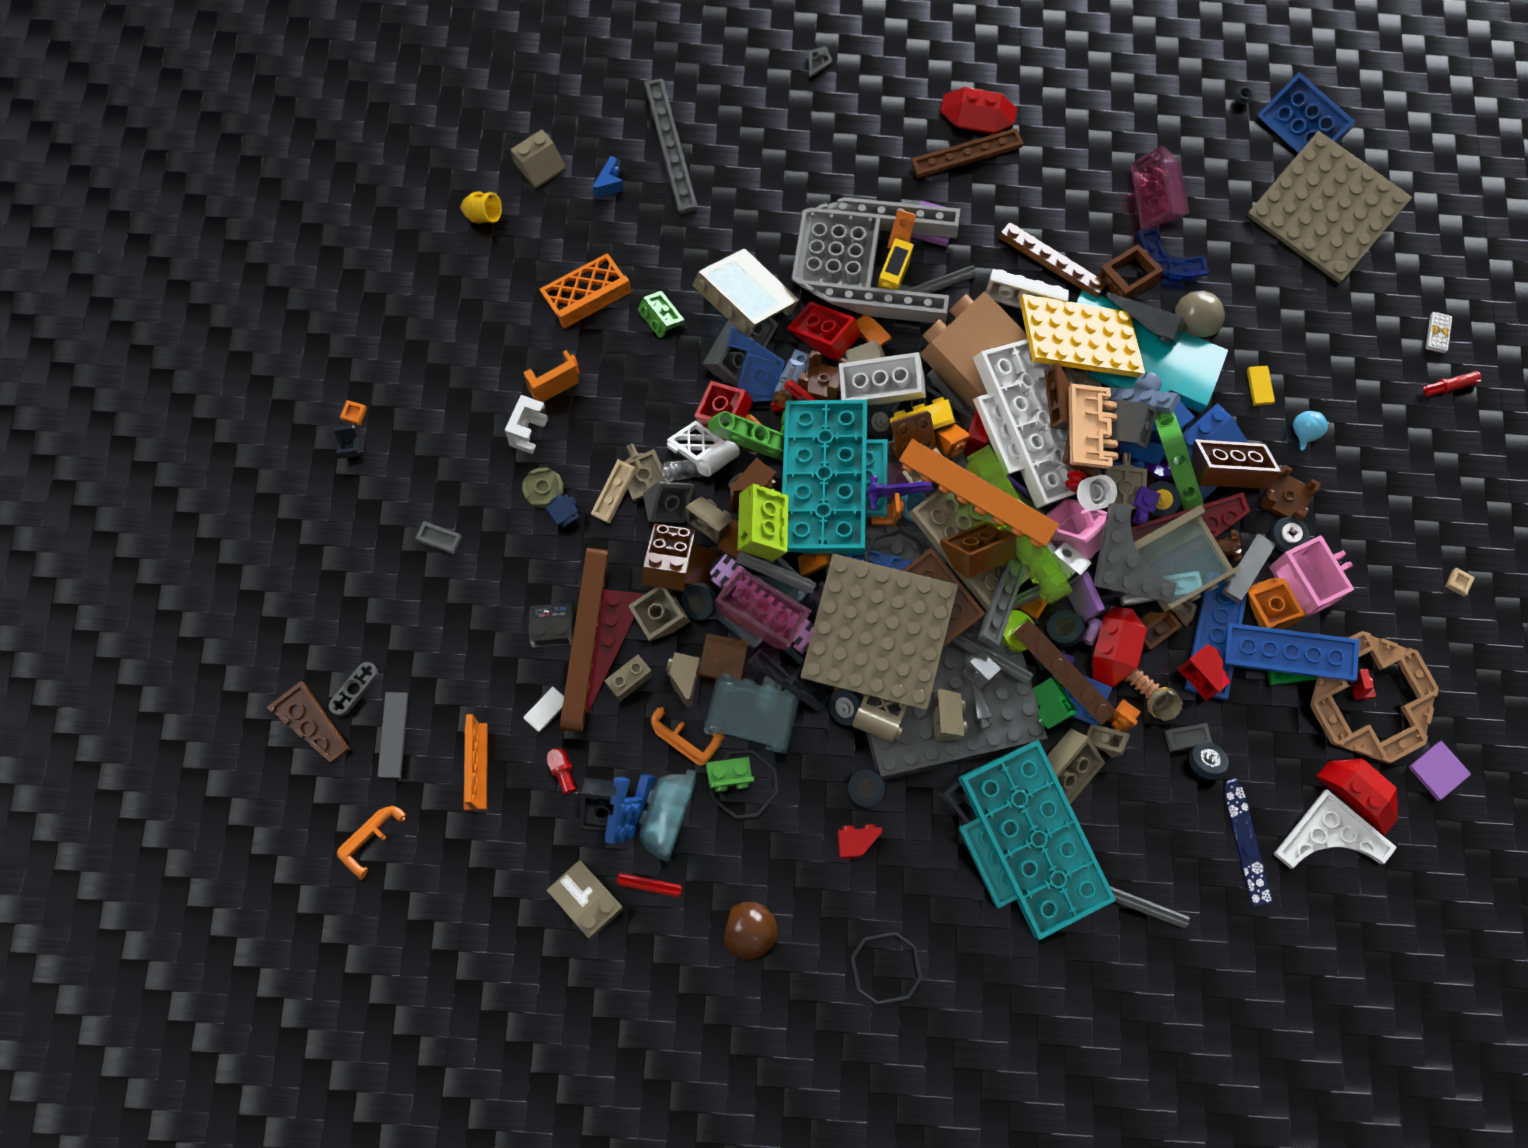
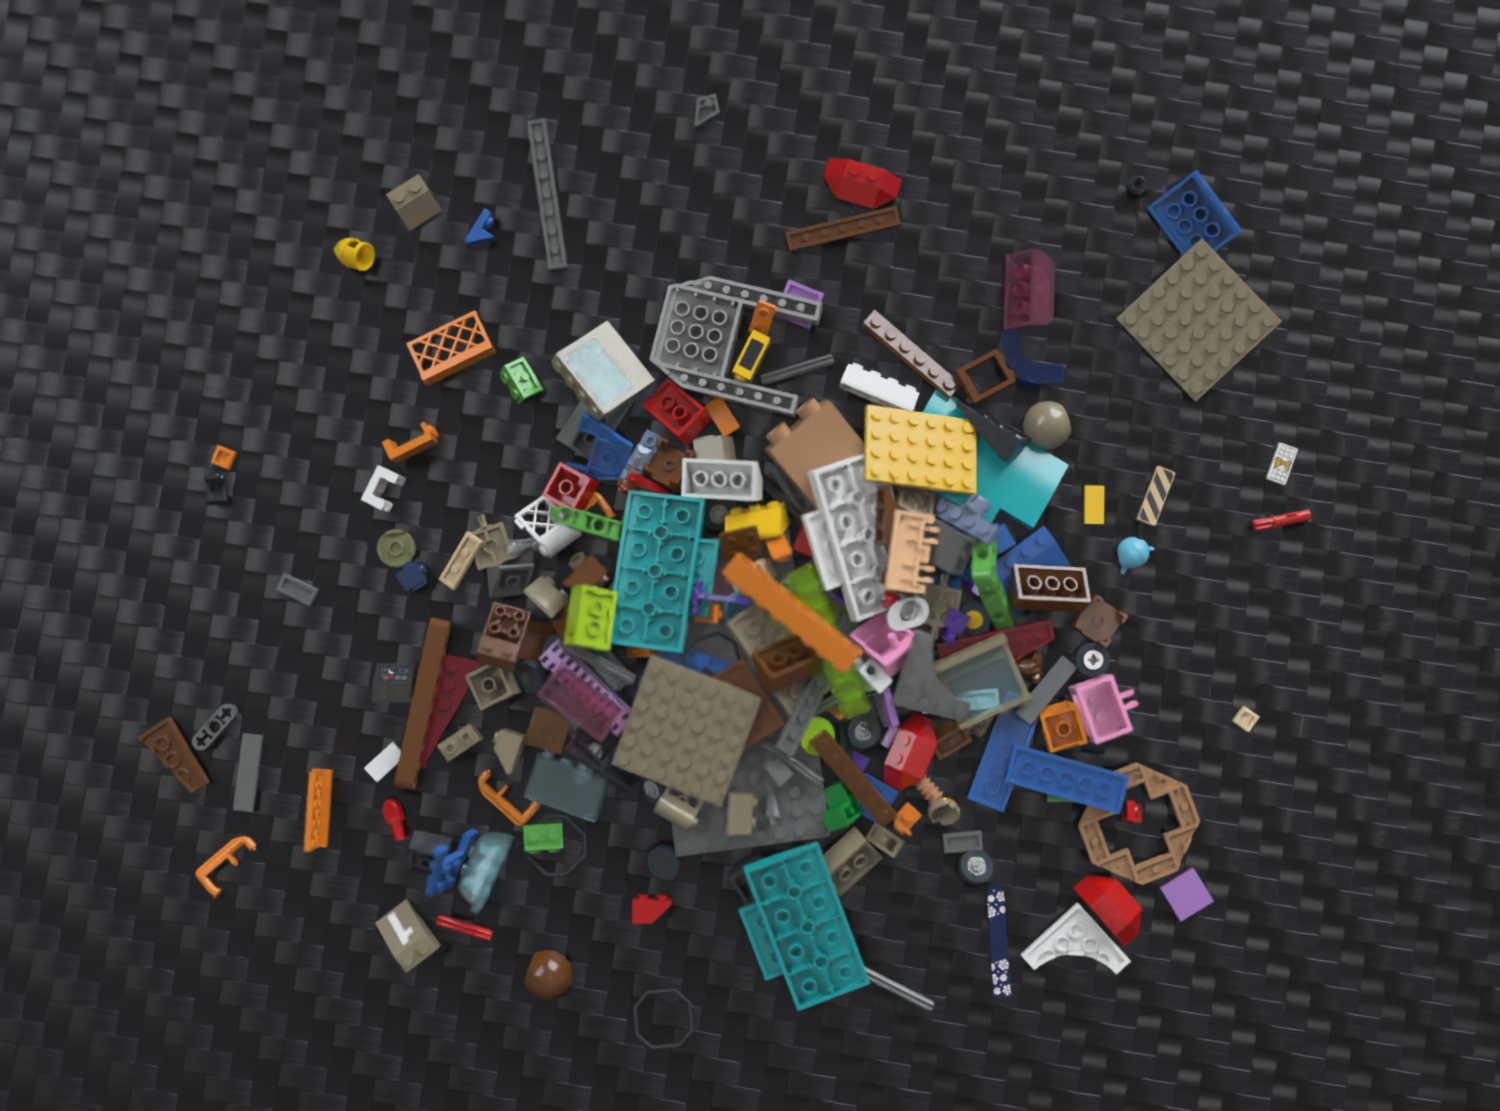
camera: 15 degrees right, 15 degrees up
red slope [1178,644,1231,701] -> none
none -> tan tile [1136,466,1175,526]

